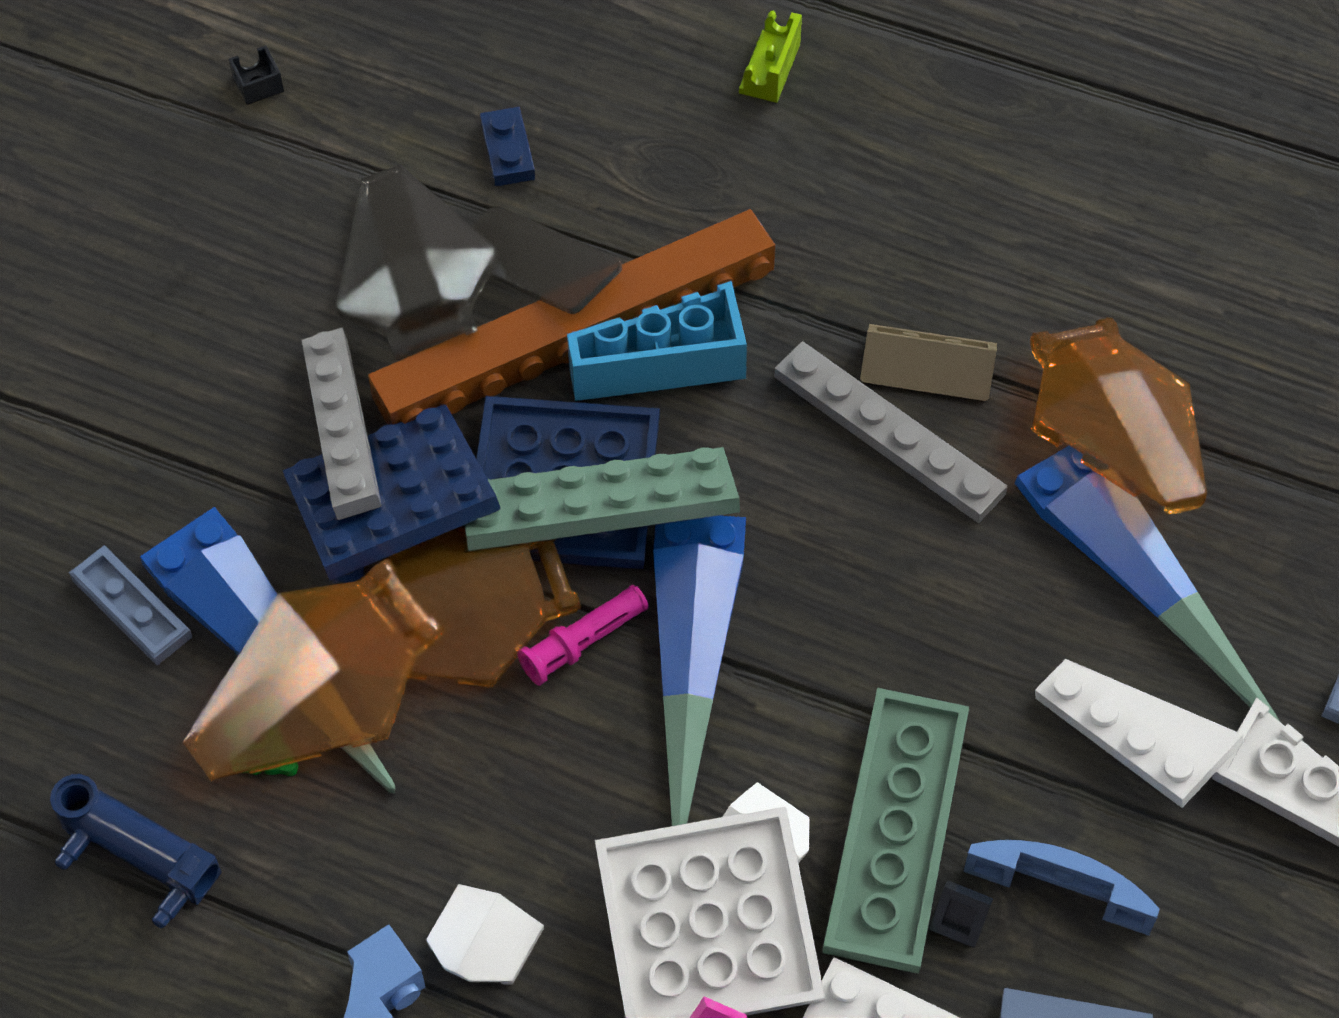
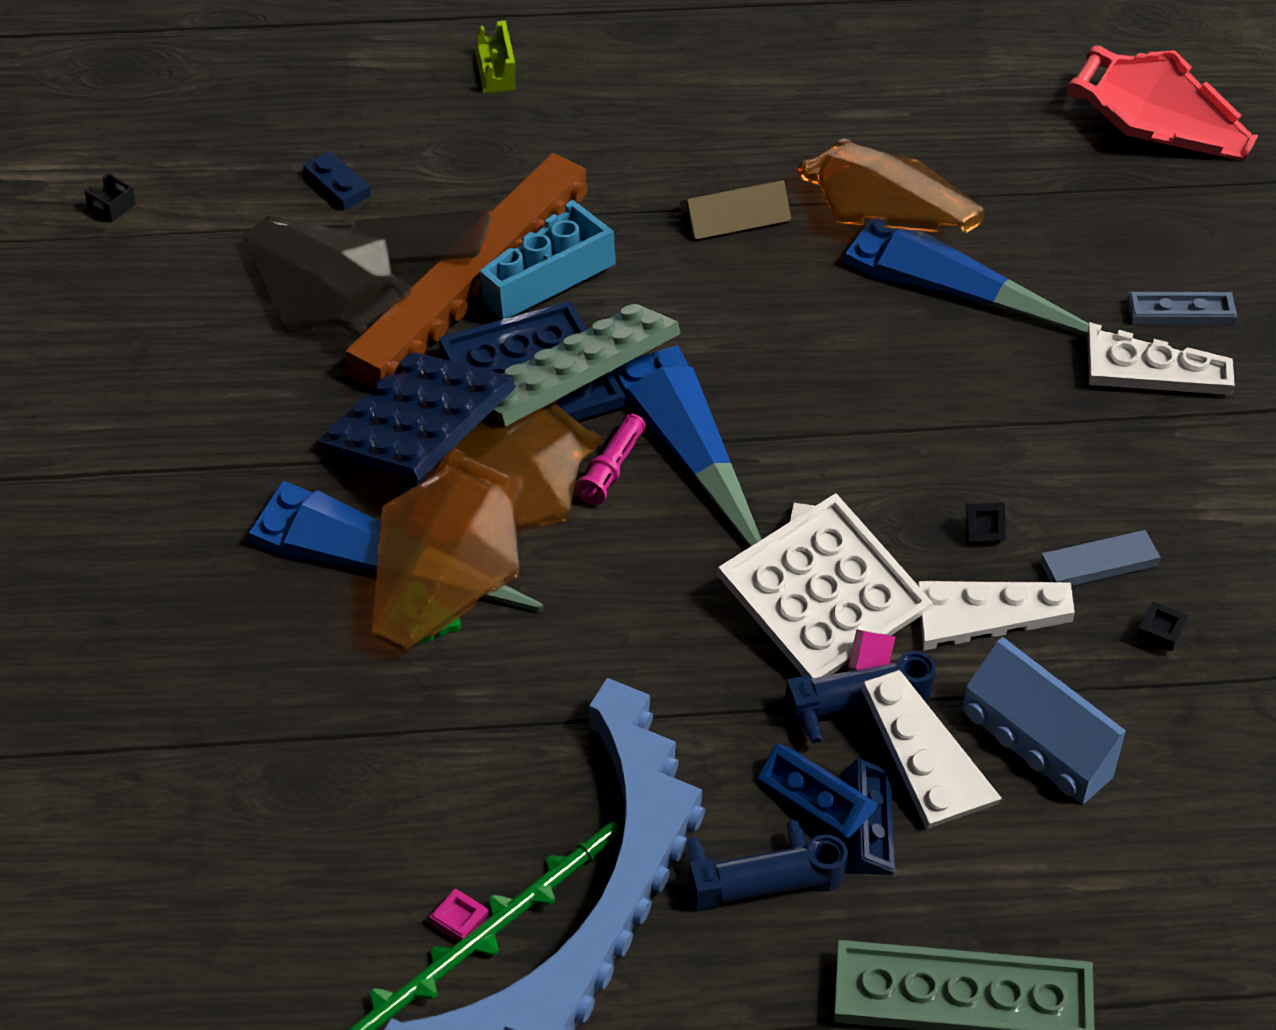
camera: 30 degrees left, 10 degrees down
dark blue piece [50,774,222,929] -> none
sand blue tile [69,545,192,665] -> none
light grey plate [302,327,382,520] -> none
white slope [426,884,544,985] -> none
light grey plate [774,341,1007,523] -> none
sand green plate [822,688,969,974] -> none
medium blue slope [964,840,1159,936] -> none
white wing [1035,659,1243,808] -> none

